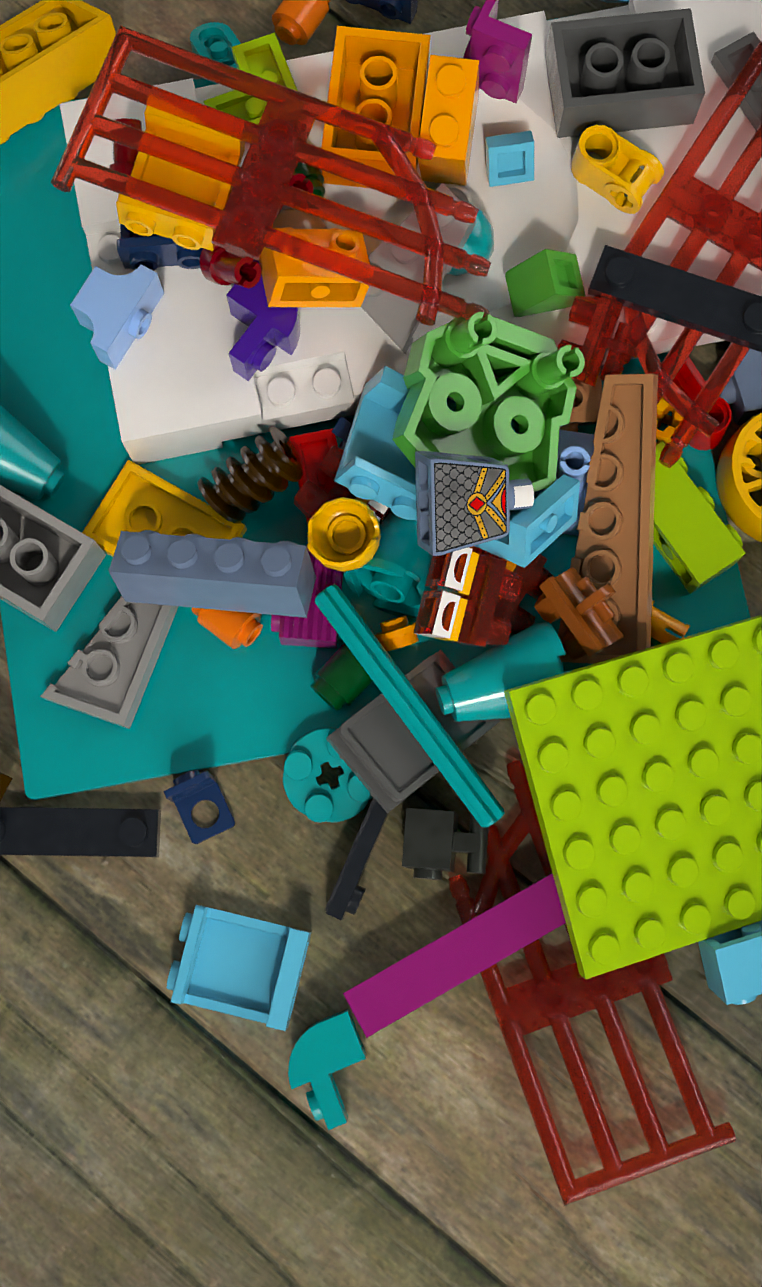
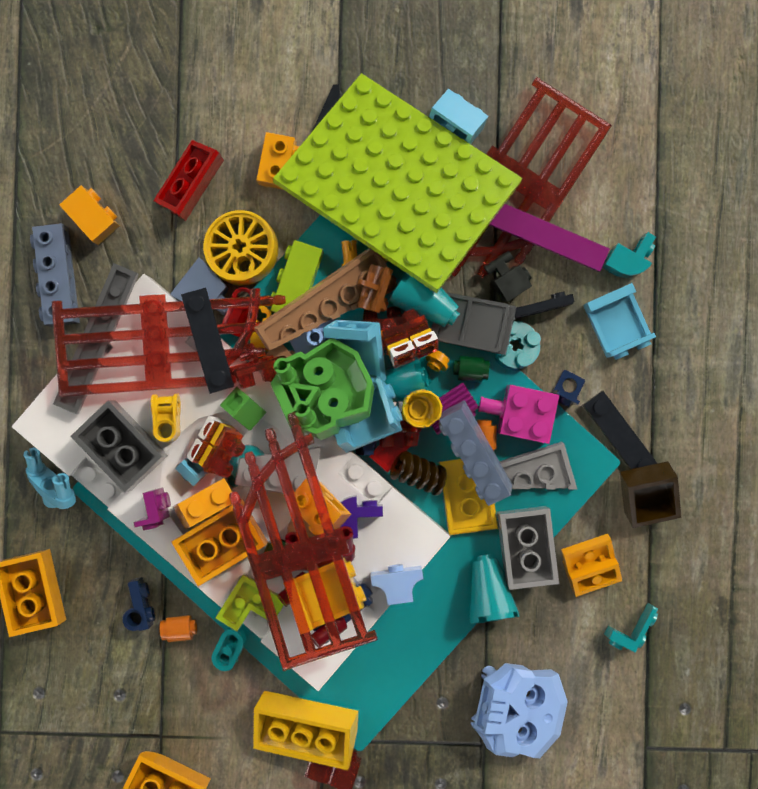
camera: 130 degrees left, 10 degrees up
teal axle [315,584,505,828] -> none
torso [415,451,534,556] -> none
none -> clear red hips [186,416,246,478]
none -> dark pink brick [478,385,559,444]

